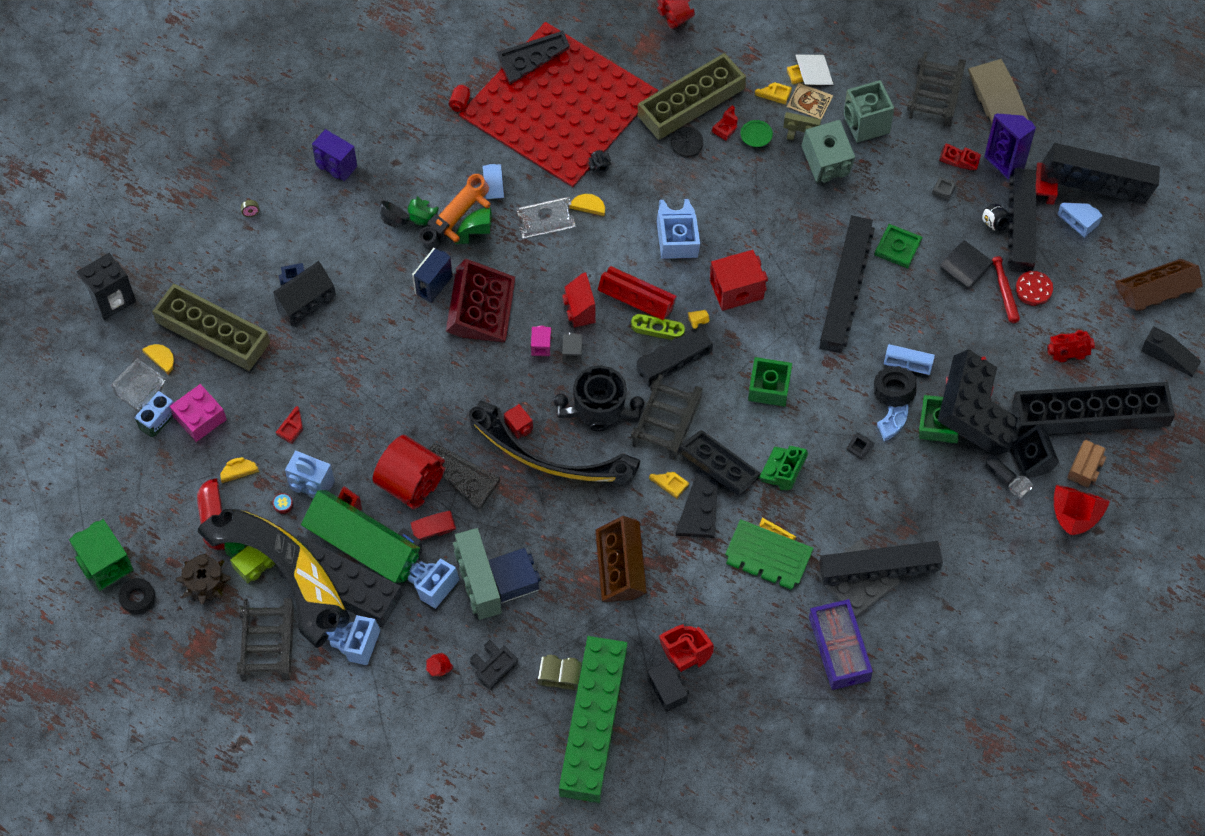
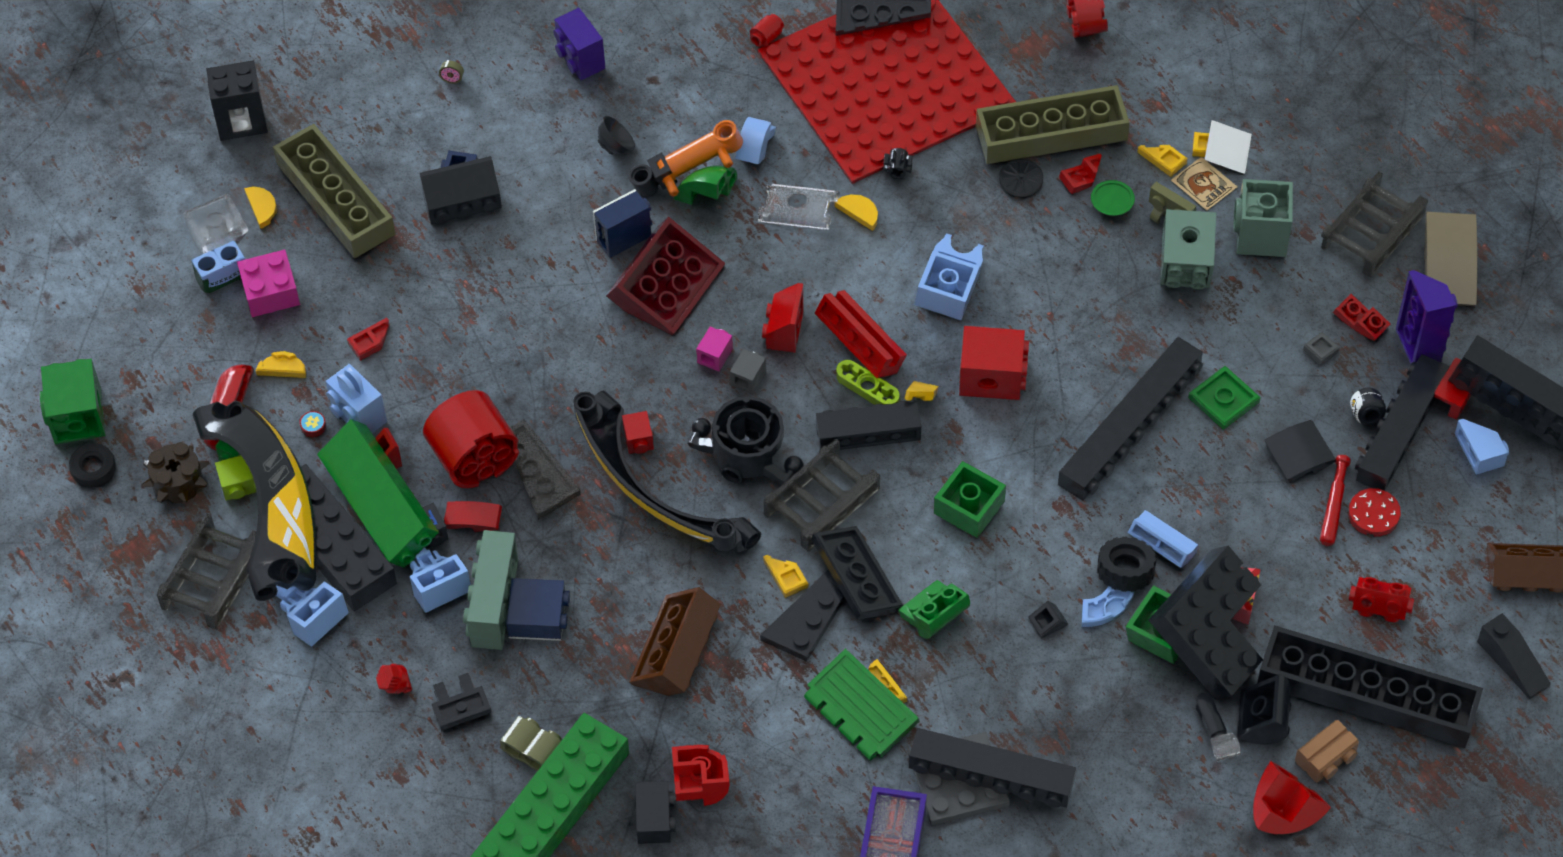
camera: 25 degrees right, 5 degrees down
green hat [407,196,439,226] -> none

